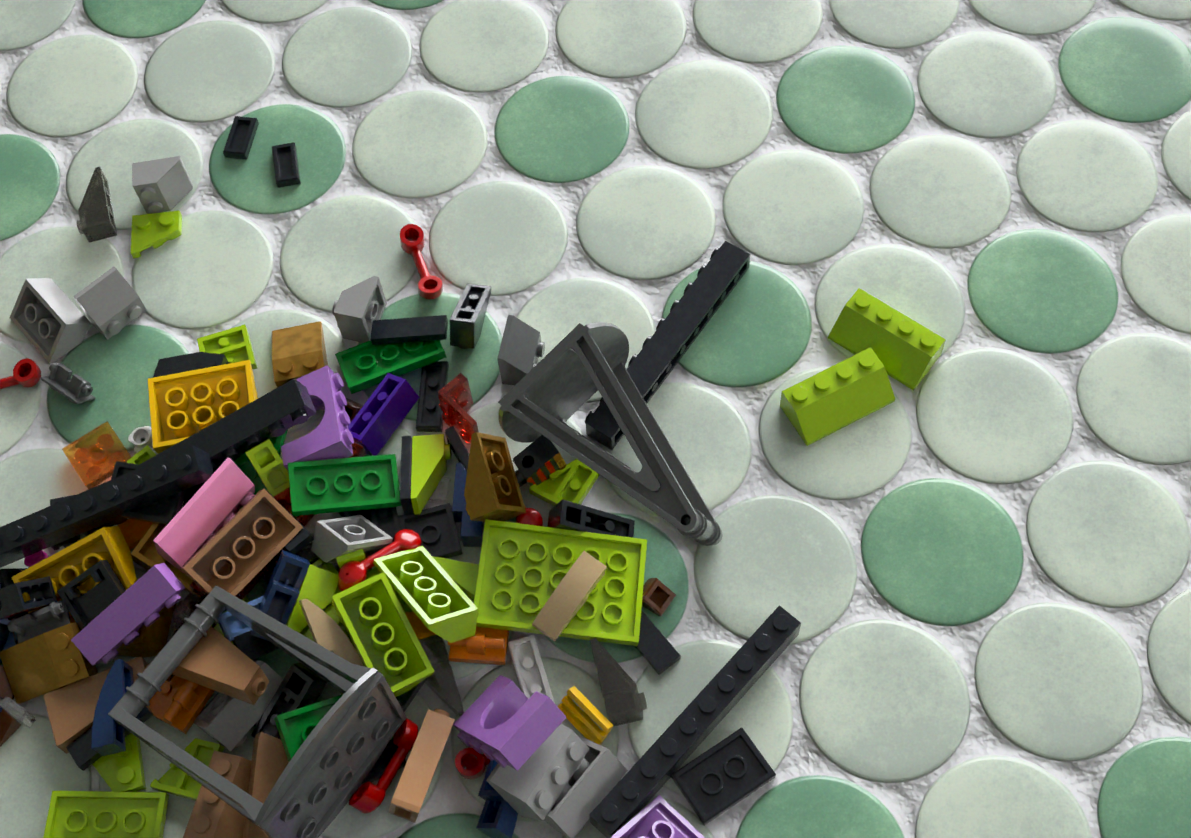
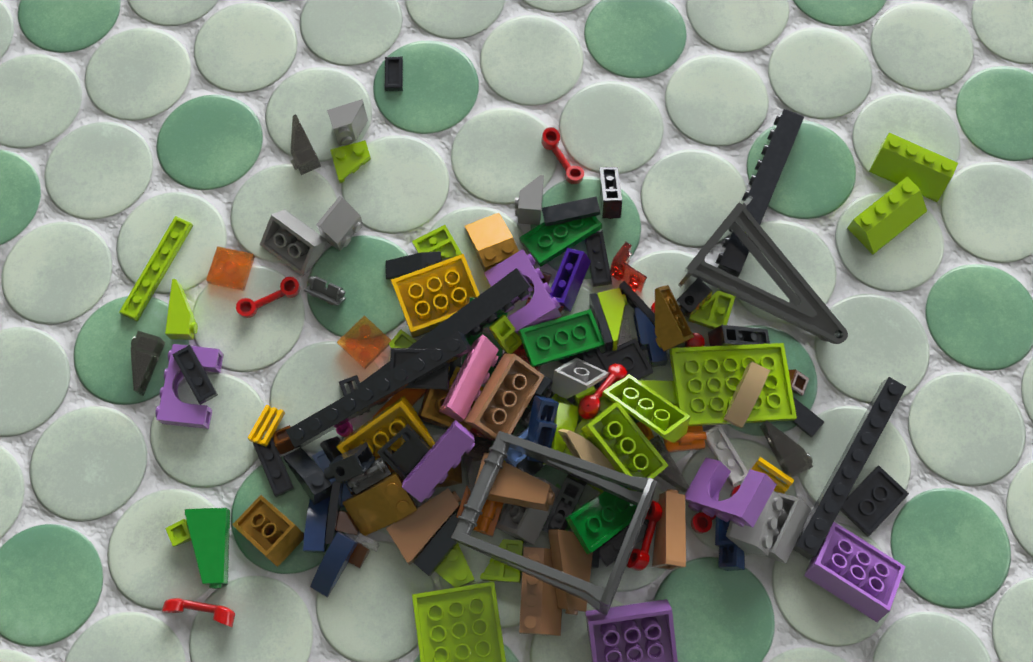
camera: 15 degrees left, 10 degrees up
dark blue slope [91,659,133,756] -> none
white plate [128,426,153,453] -> none
black tile [272,142,301,188] -> none
dark grey slope [497,315,545,386] -> none

